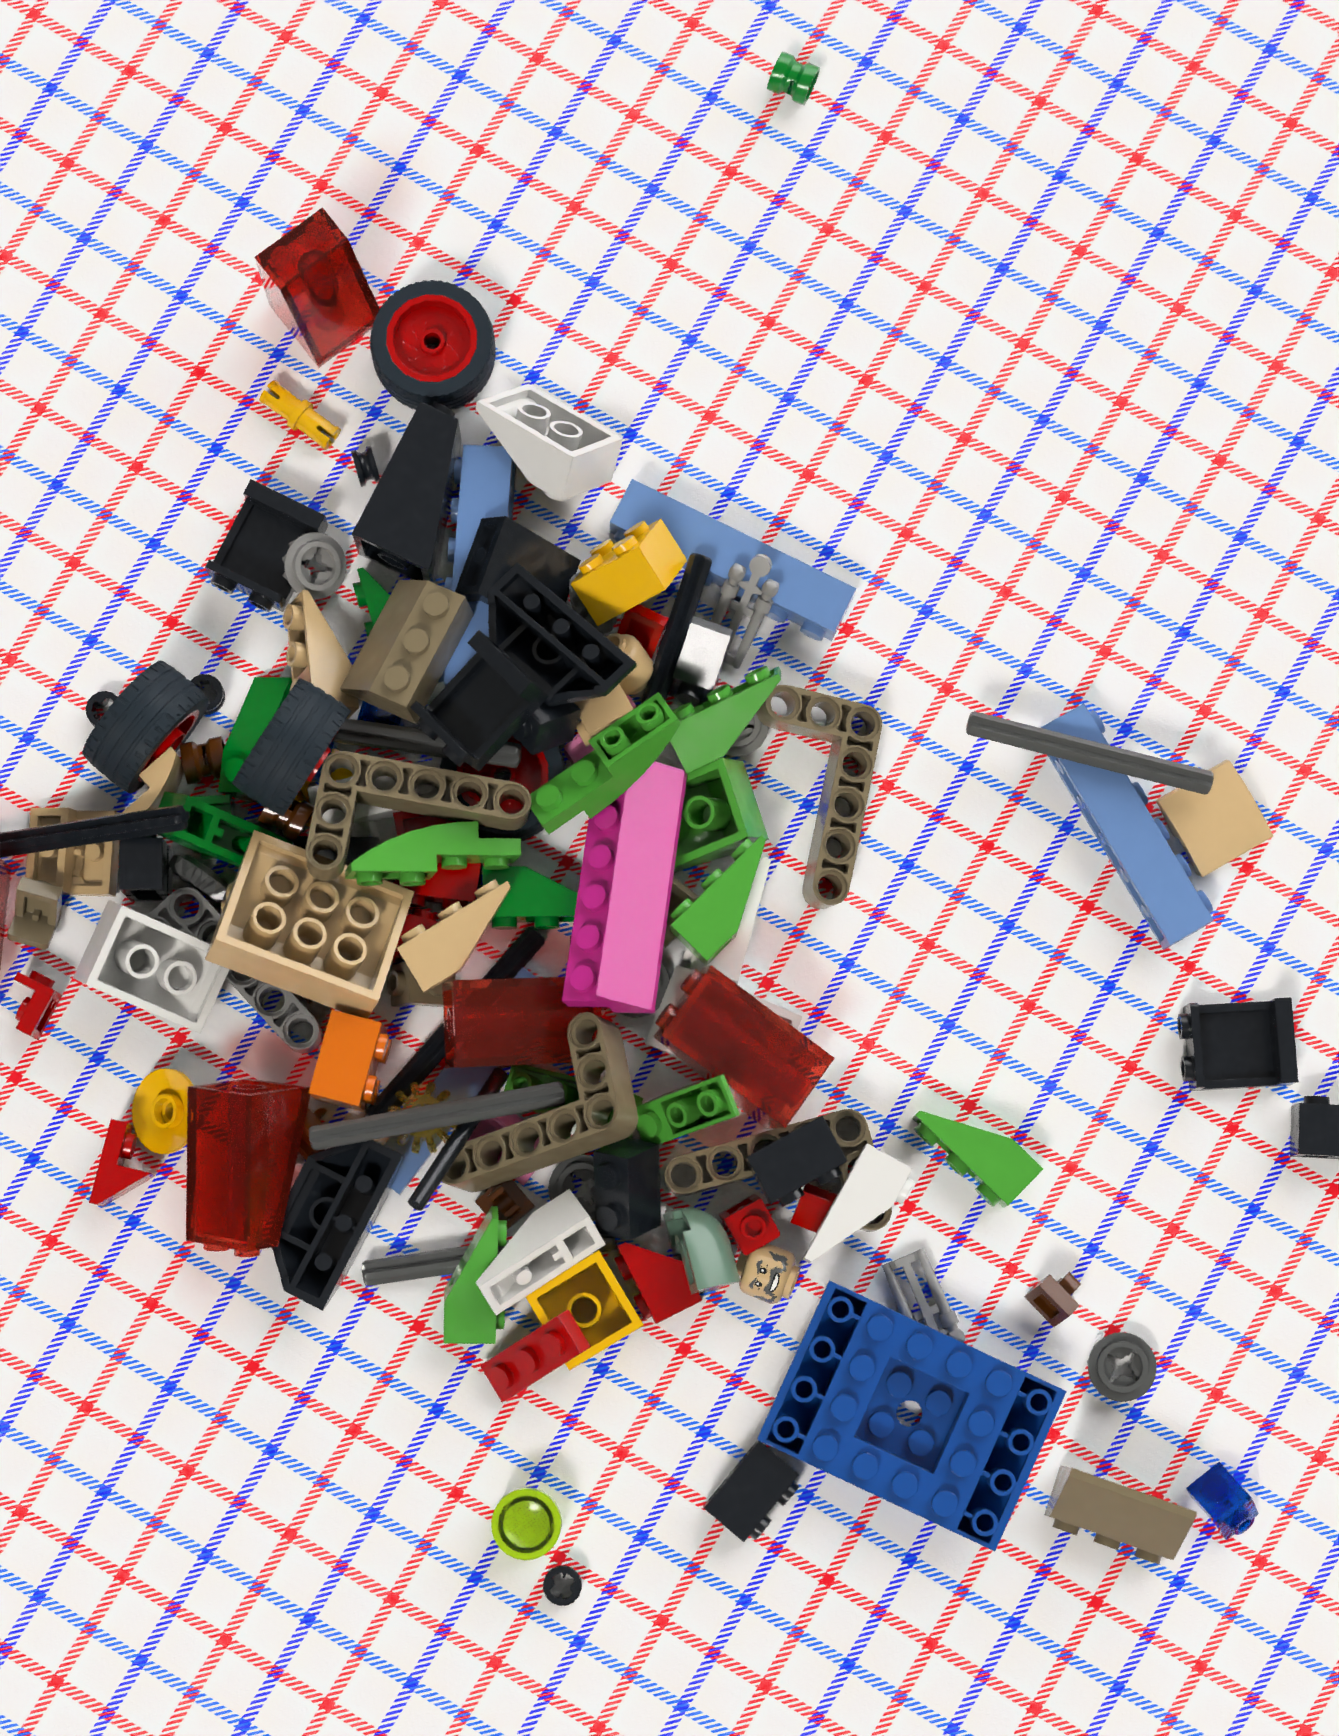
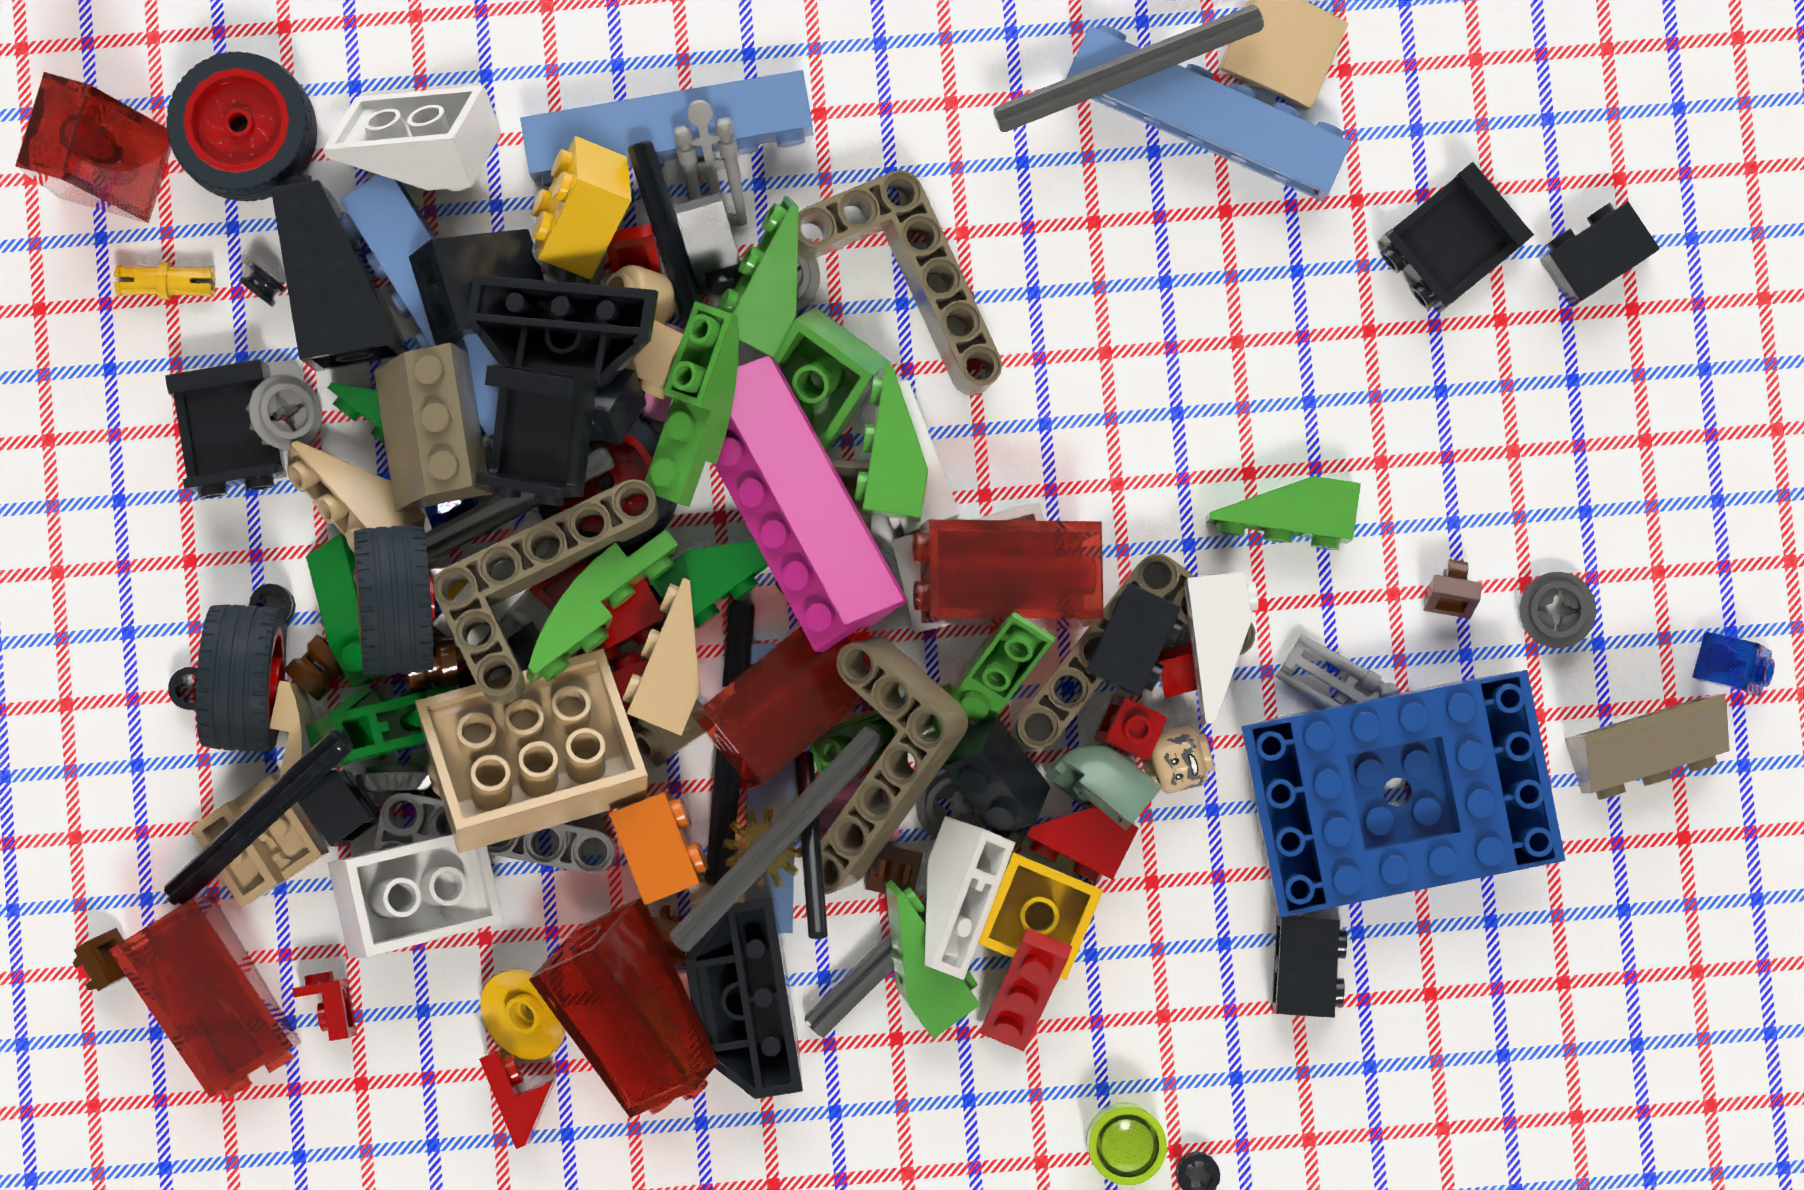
camera: 30 degrees left, 5 degrees up
dark tan bracket [7,877,63,950] -> none

